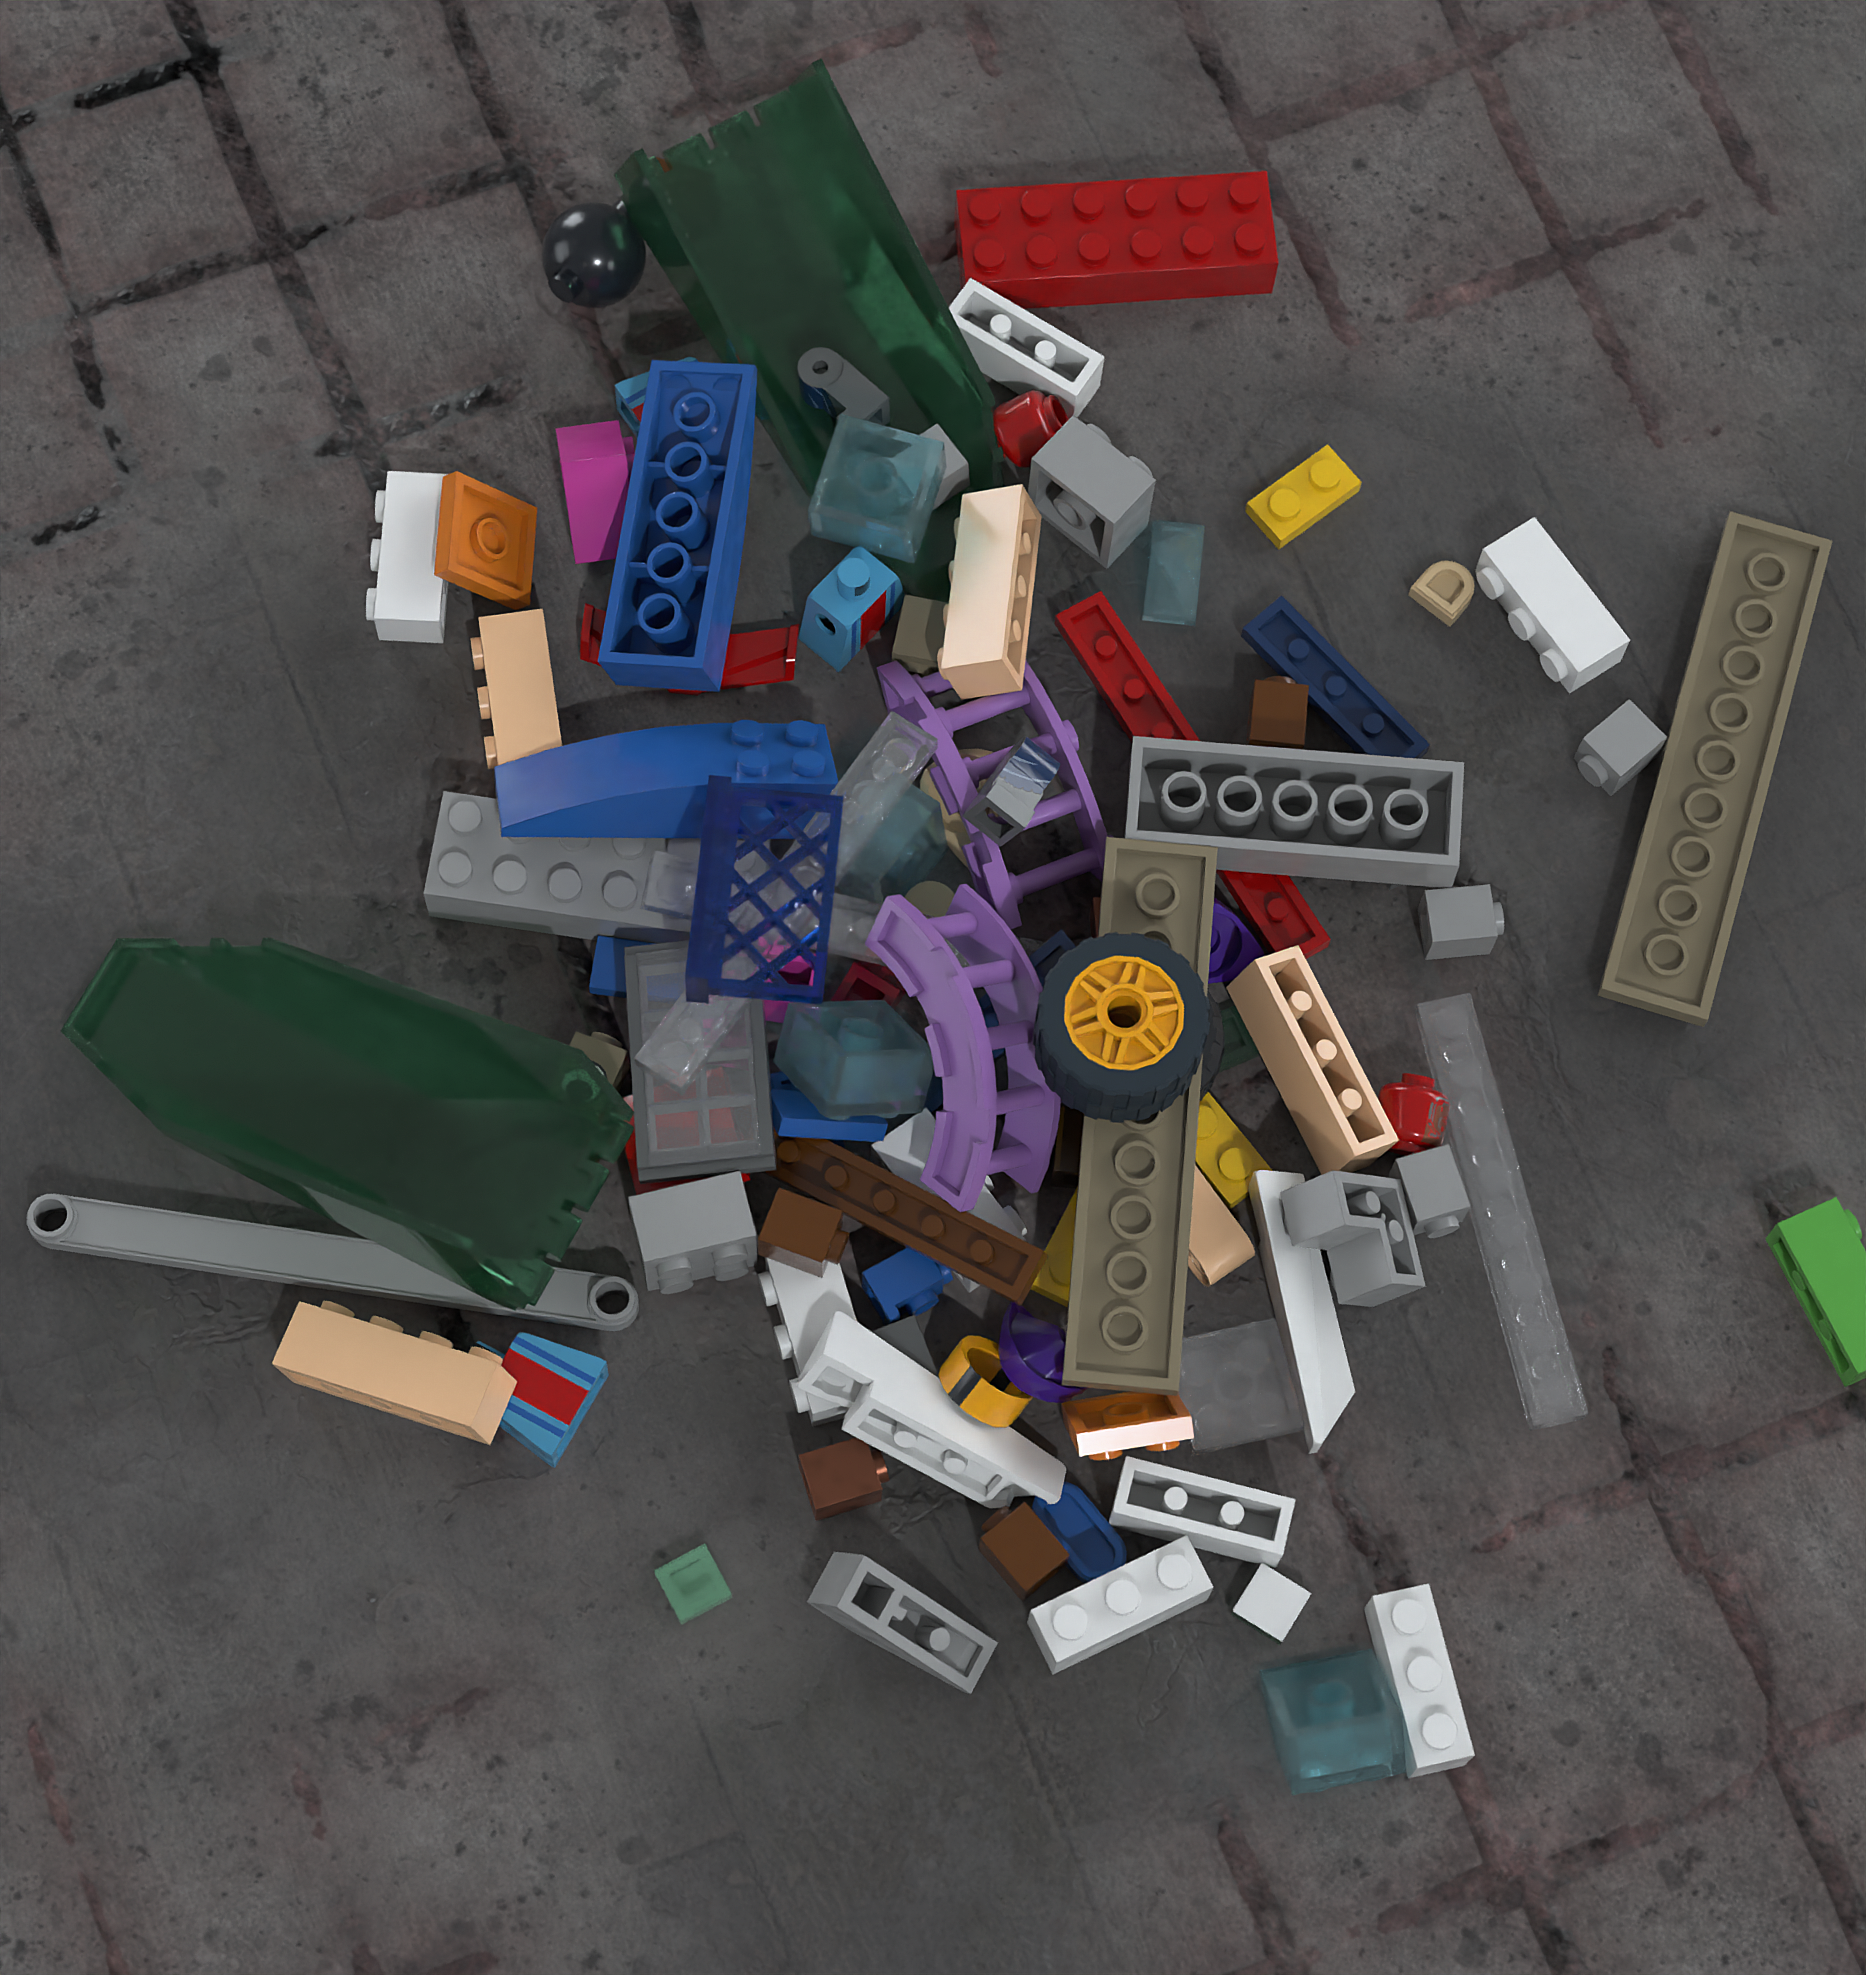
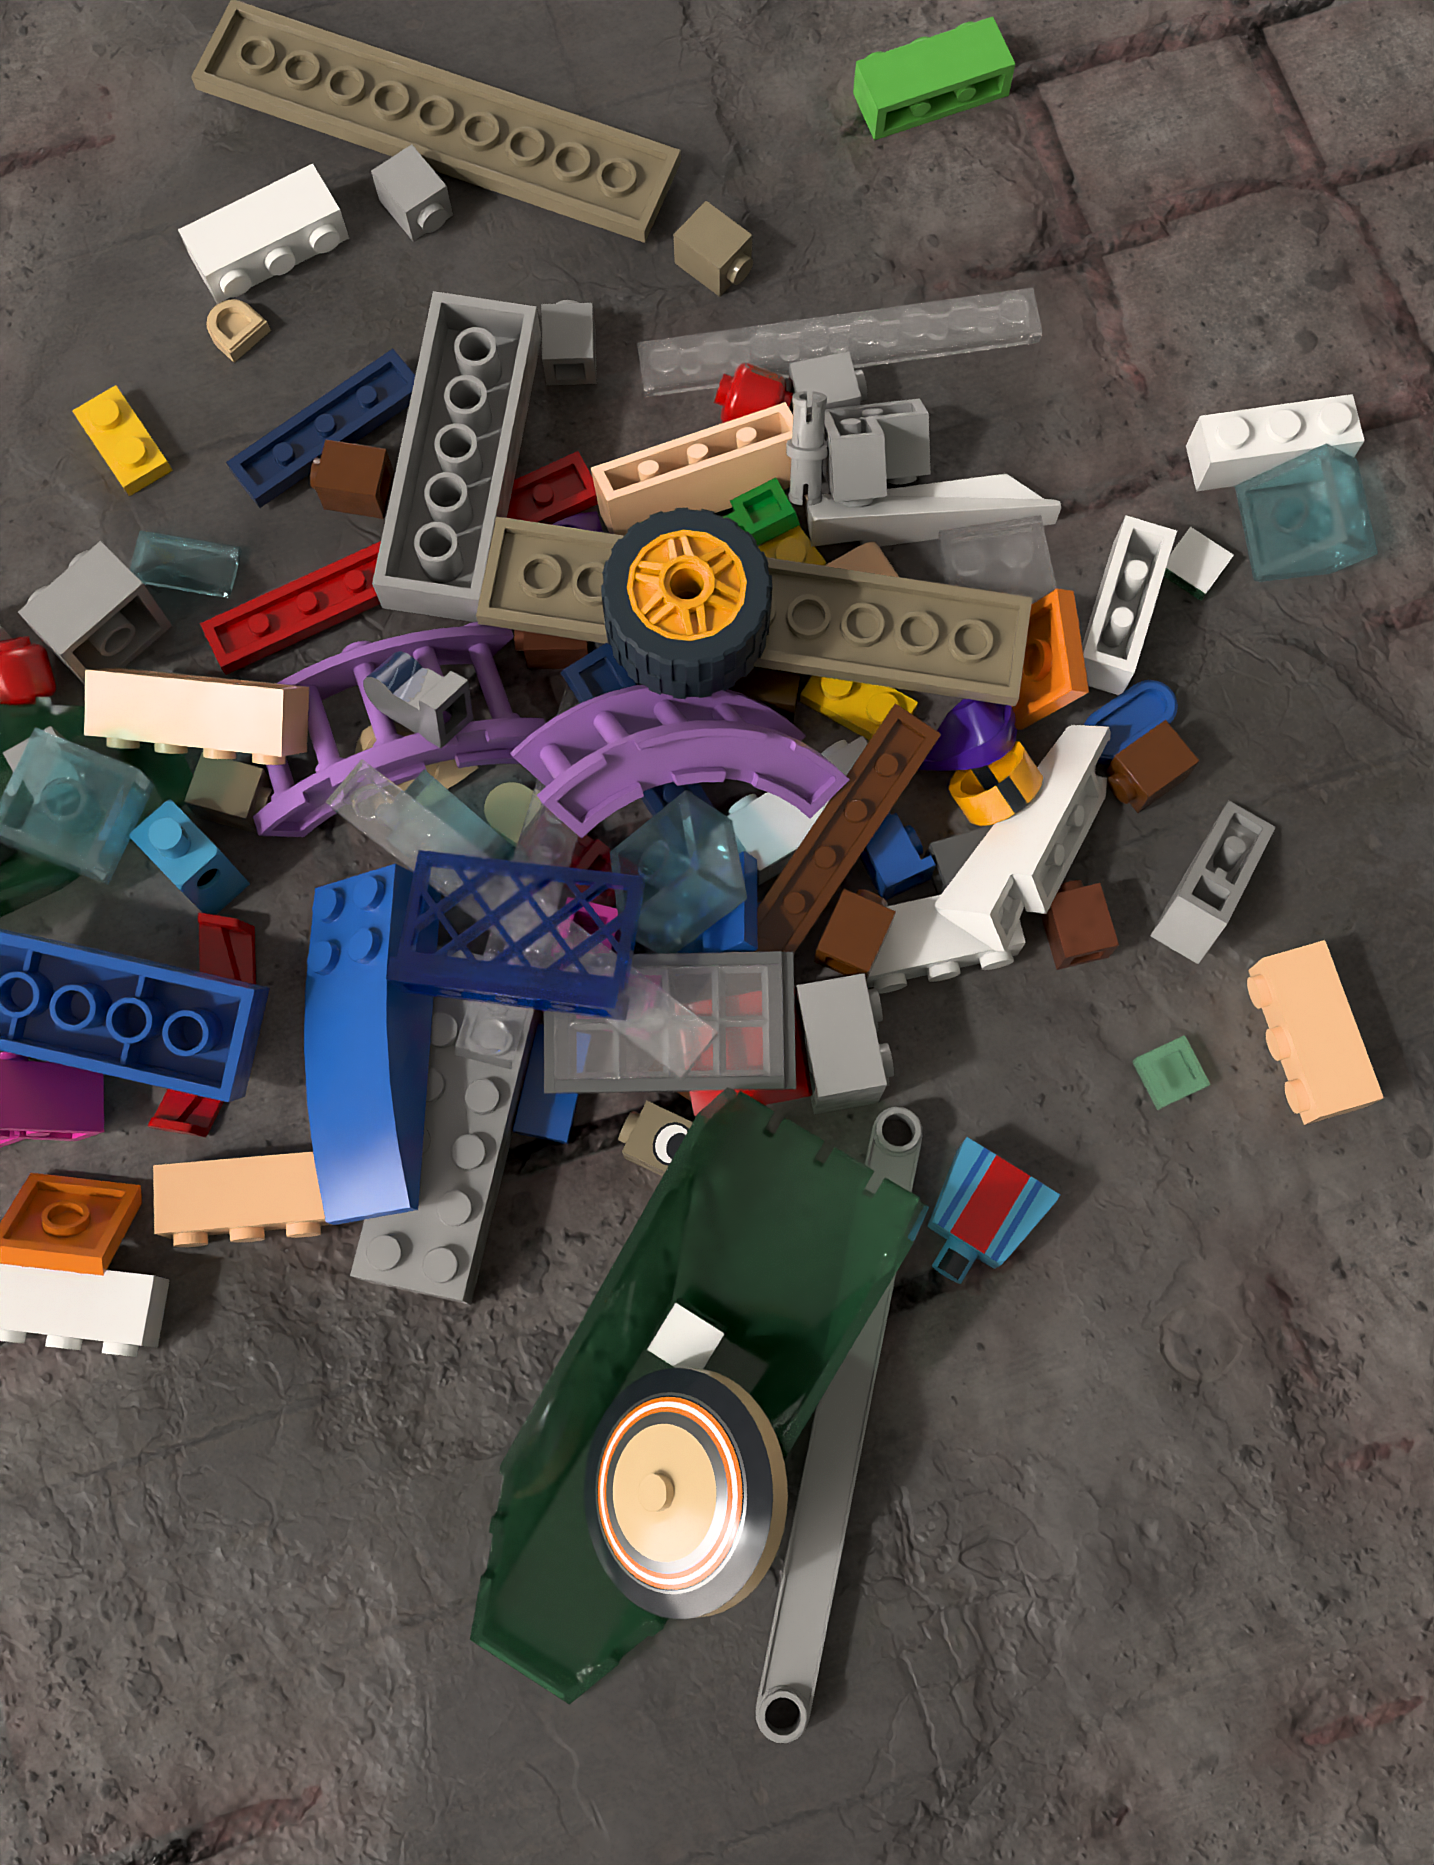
camera: 80 degrees left, 5 degrees up
light nougat brick [272,1301,517,1445] -> none
white brick [1027,1535,1213,1674] -> none
none -> dish [584,1368,788,1619]
none -> white tile [647,1297,728,1369]
none -> dark tan brick [673,201,753,297]
none -> green plate [723,477,800,546]
none -> light grey pin [786,391,828,505]
none -> light nougat brick [1247,940,1384,1125]

